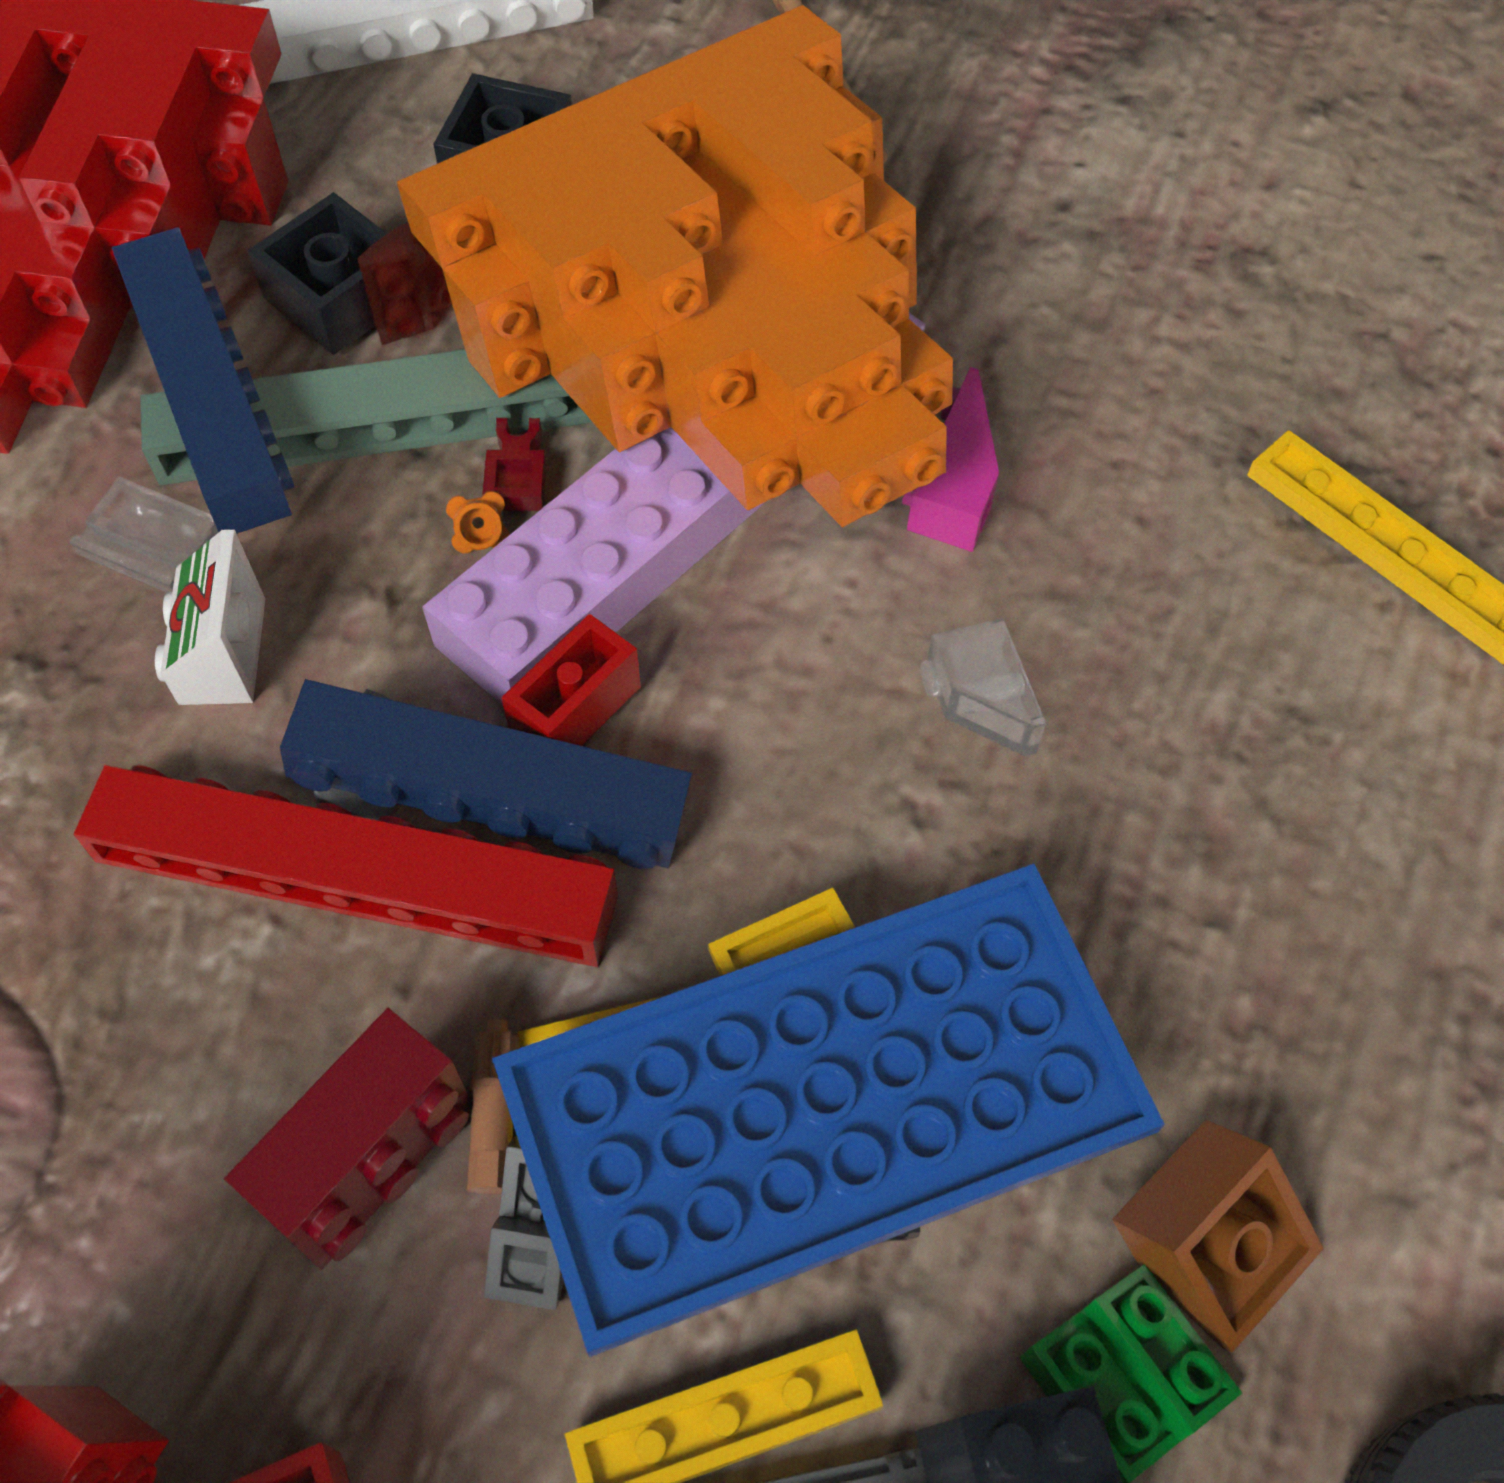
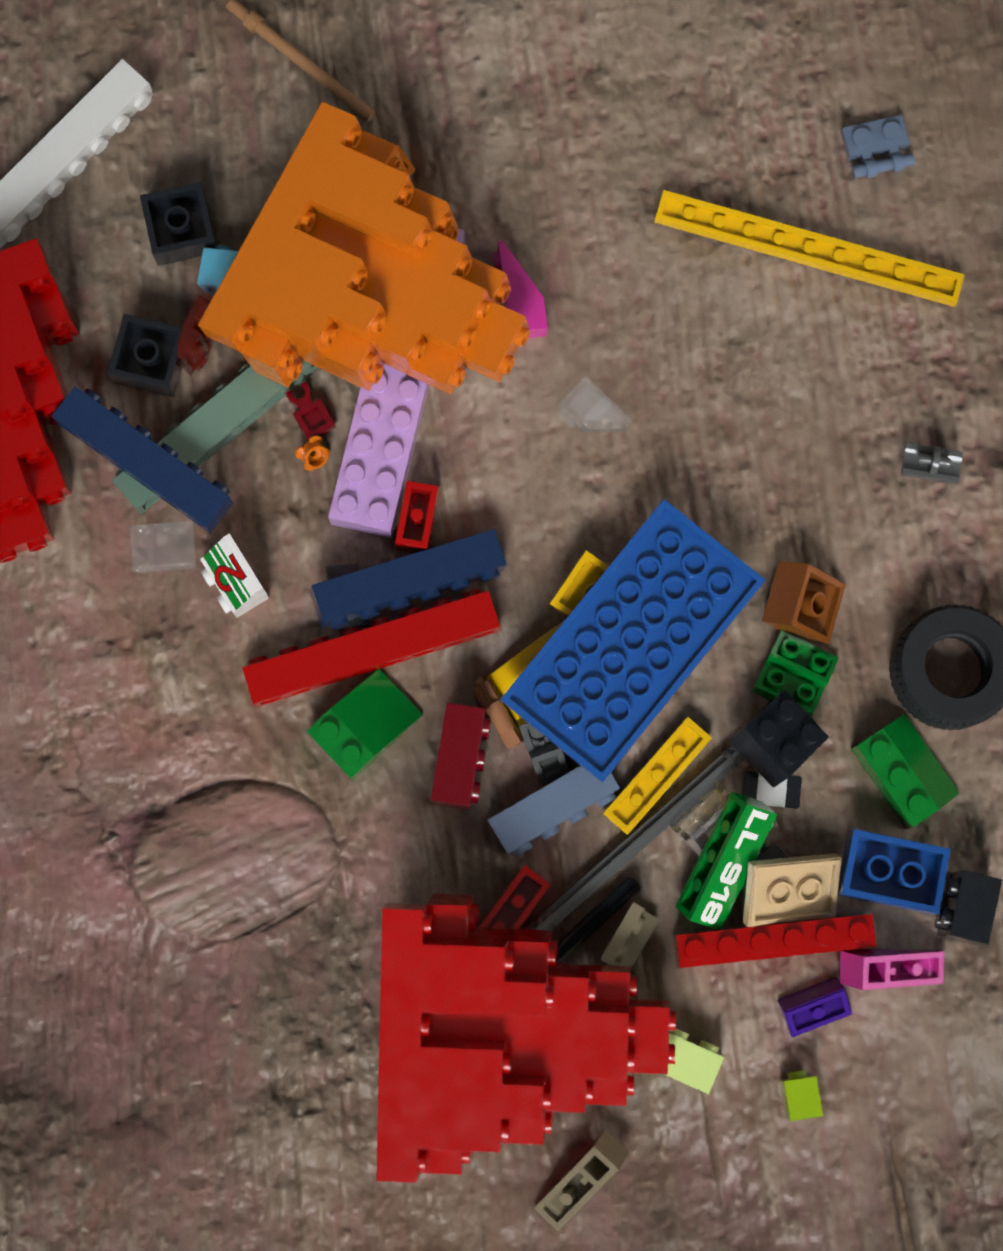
camera: 30 degrees left, 20 degrees up
none -> green slope [306,669,423,781]
none -> sand blue brick [488,766,620,857]

